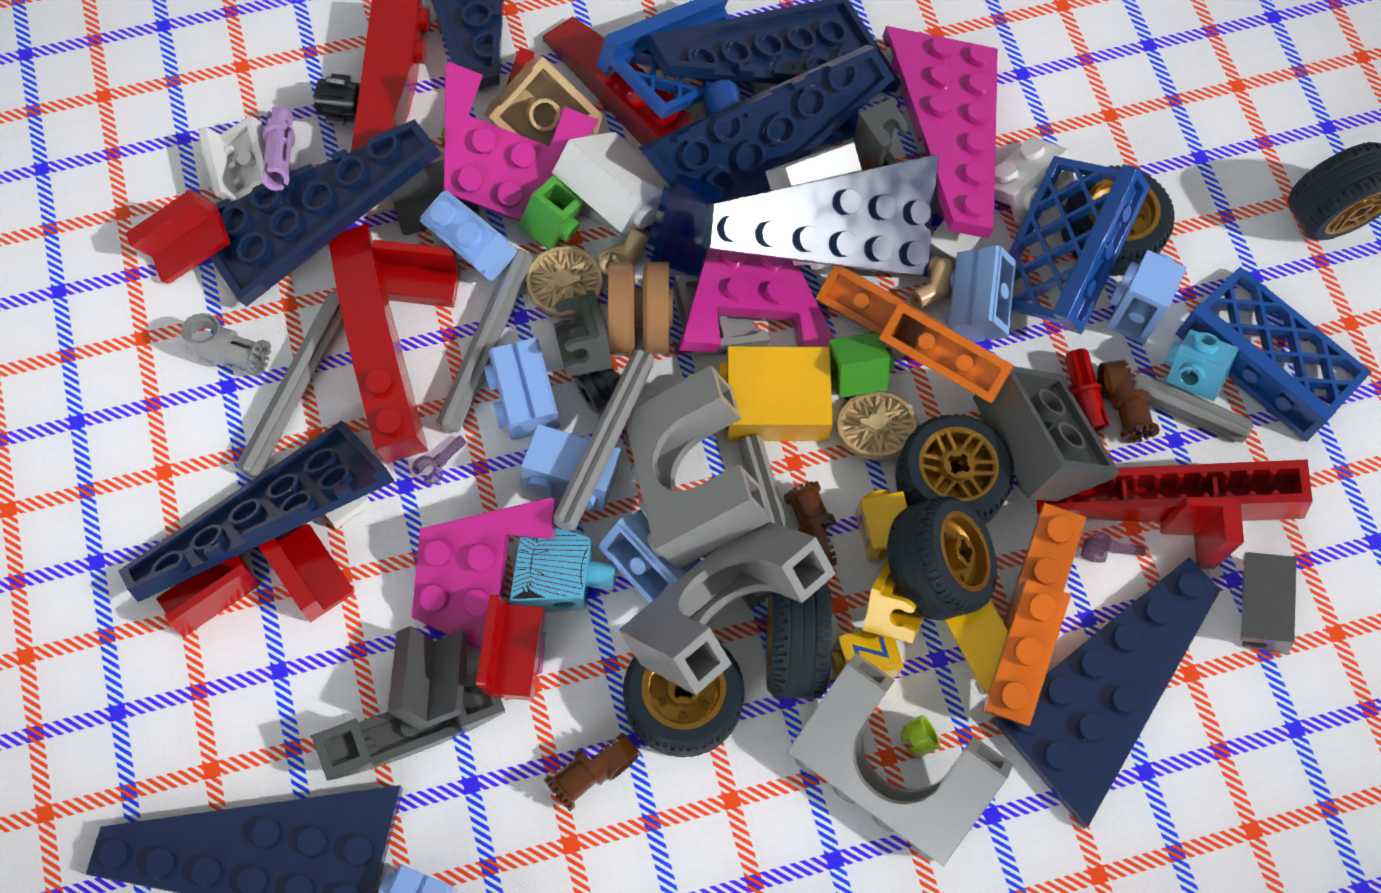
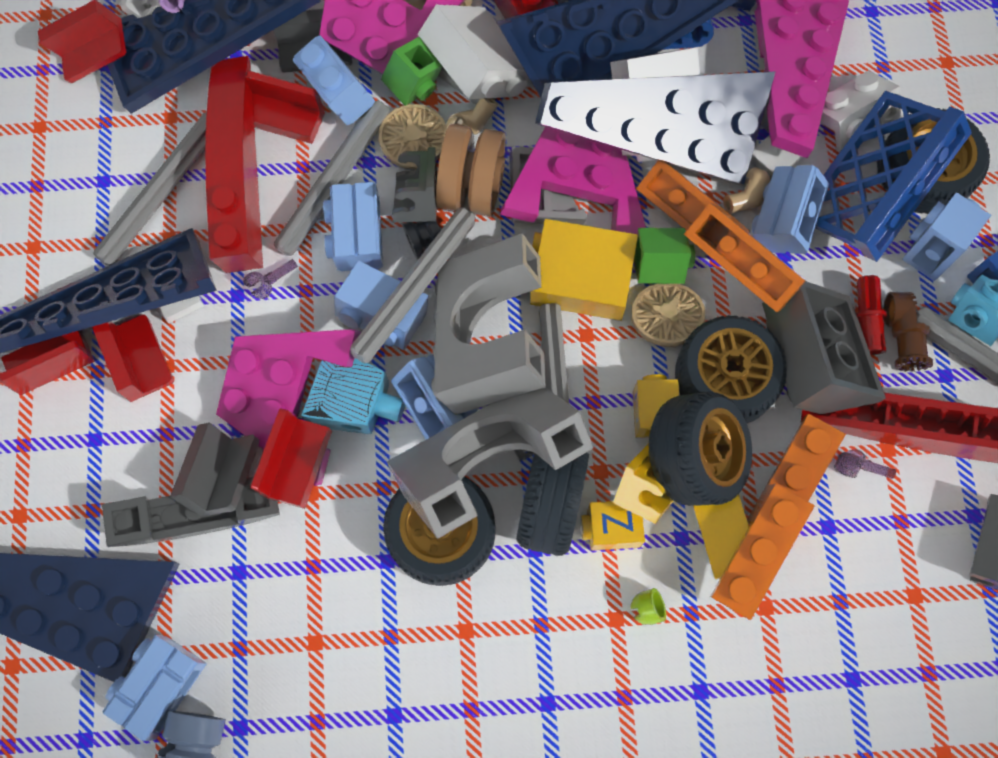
camera: 15 degrees right, 5 degrees up
light grey connector [181,313,271,377] -> none
reddish brown connector [543,733,641,812] -> none
clear blue brick [647,173,725,277] -> none
reddish brown connector [783,481,837,567] -> none
light grey arch [787,653,1013,867] -> none
dark grey hinge [853,97,908,170] -> none
dark blue wing [991,557,1221,829] -> none
red panel [1160,497,1244,569] -> none

